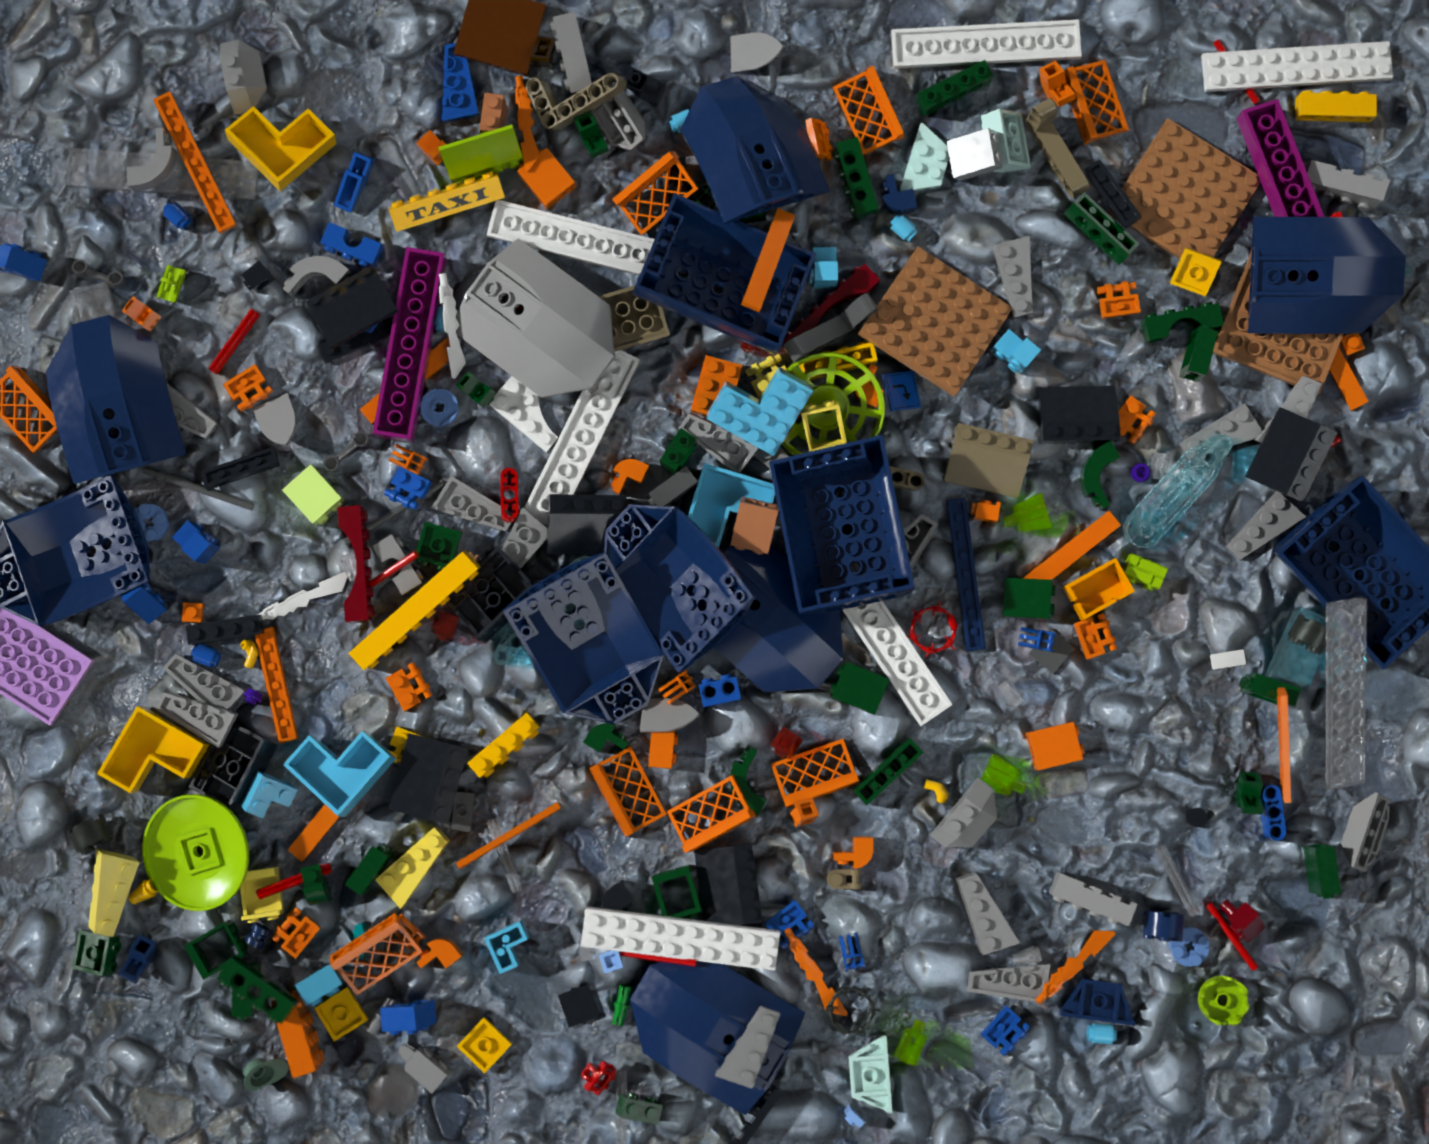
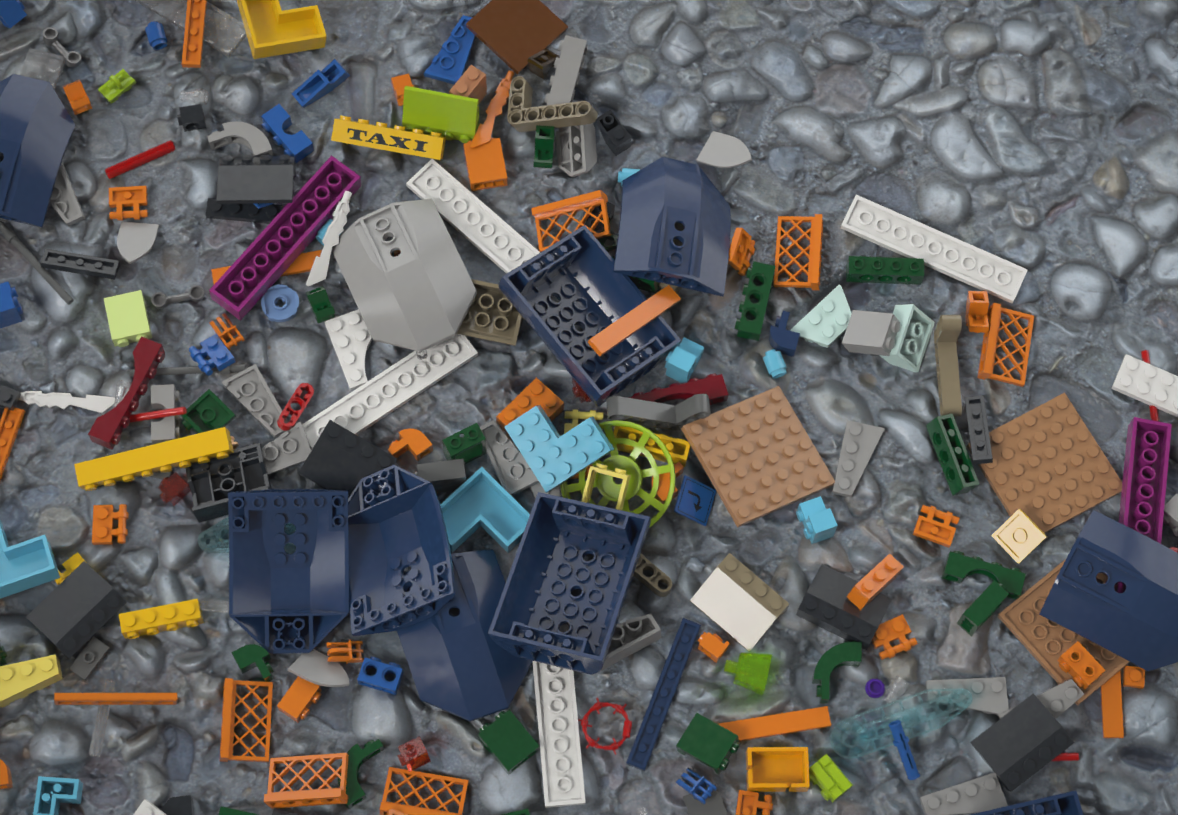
camera: 25 degrees right, 15 degrees down
nougat brick [730,496,778,555] -> none
none -> orange brick [847,554,904,610]
none -> blue pin [889,720,920,780]
none -> orange brick [1057,641,1106,690]

